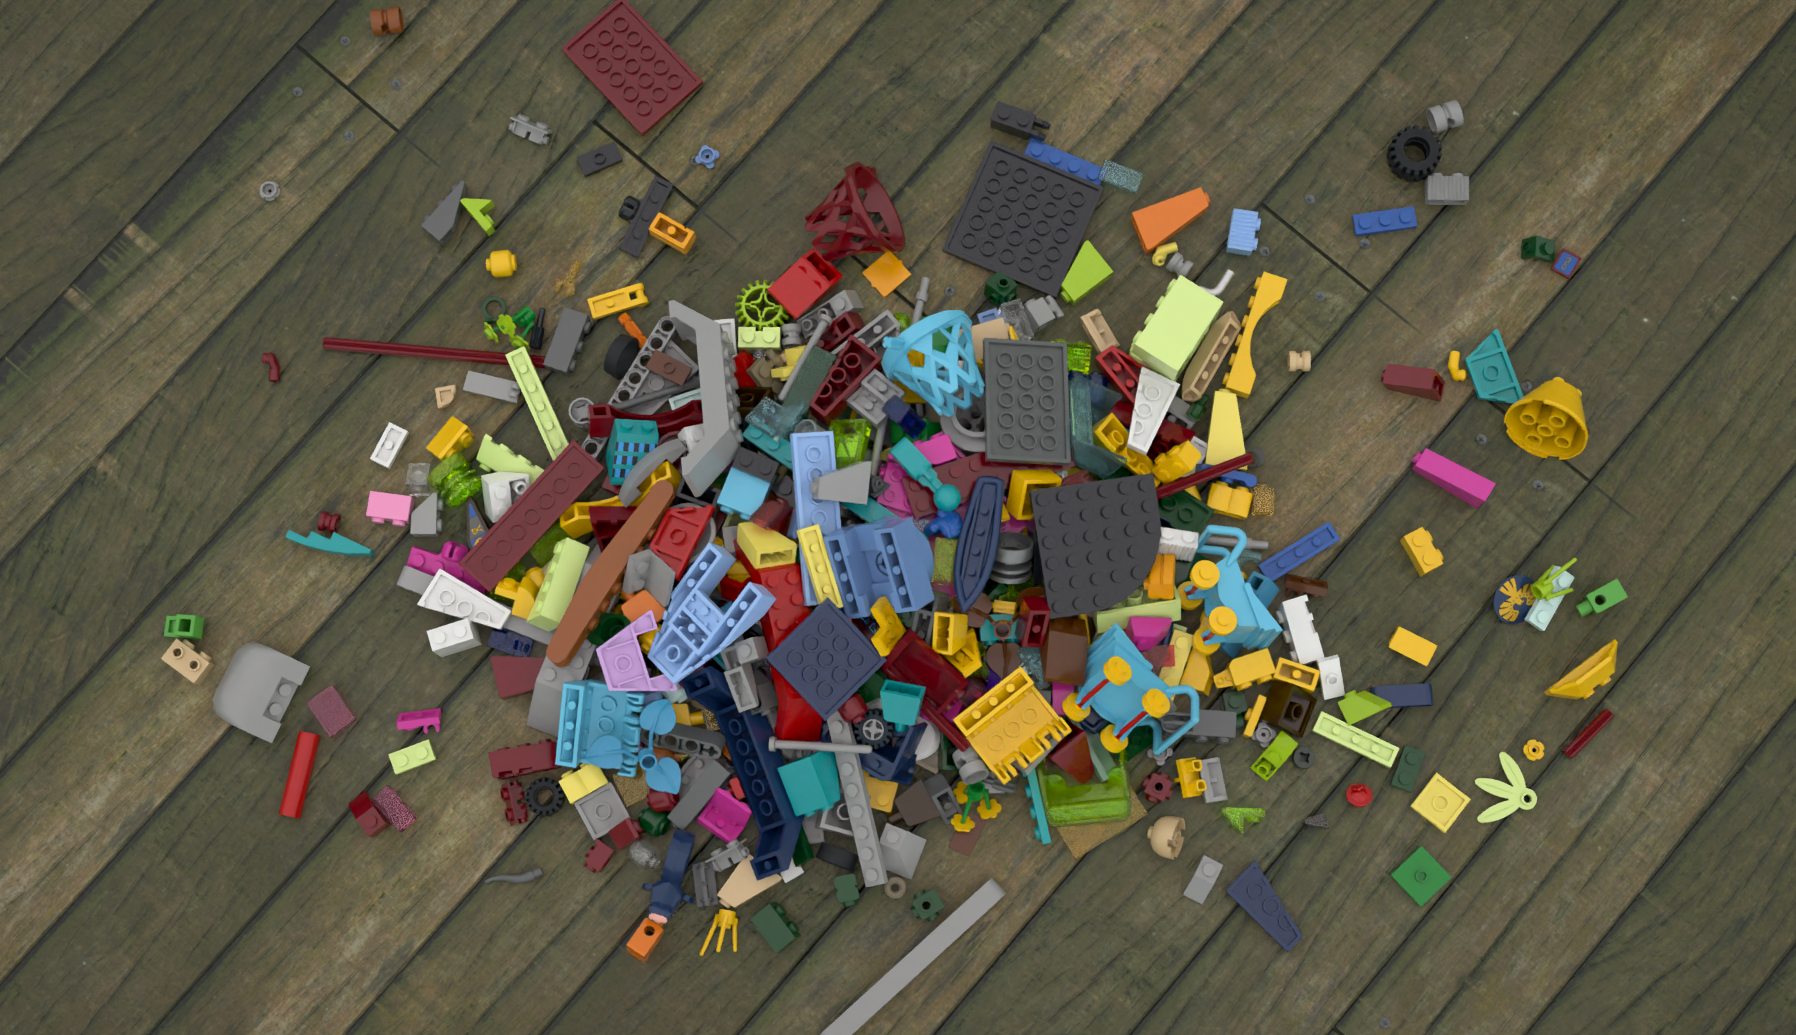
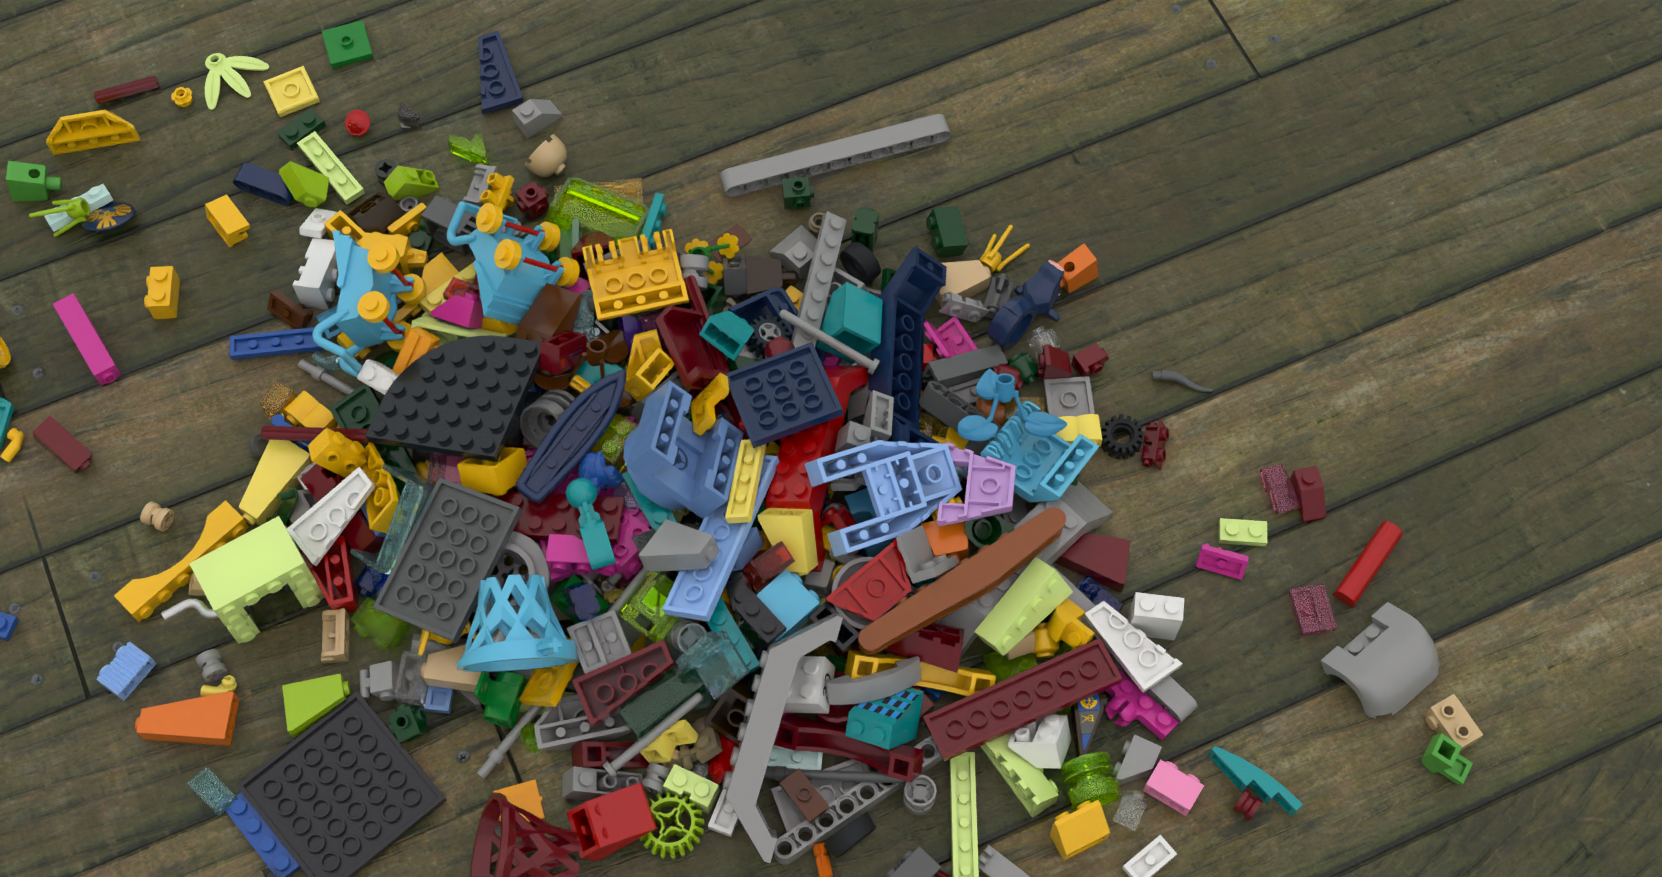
camera: 160 degrees left, 15 degrees down
dark red wedge [488,739,562,781] -> none

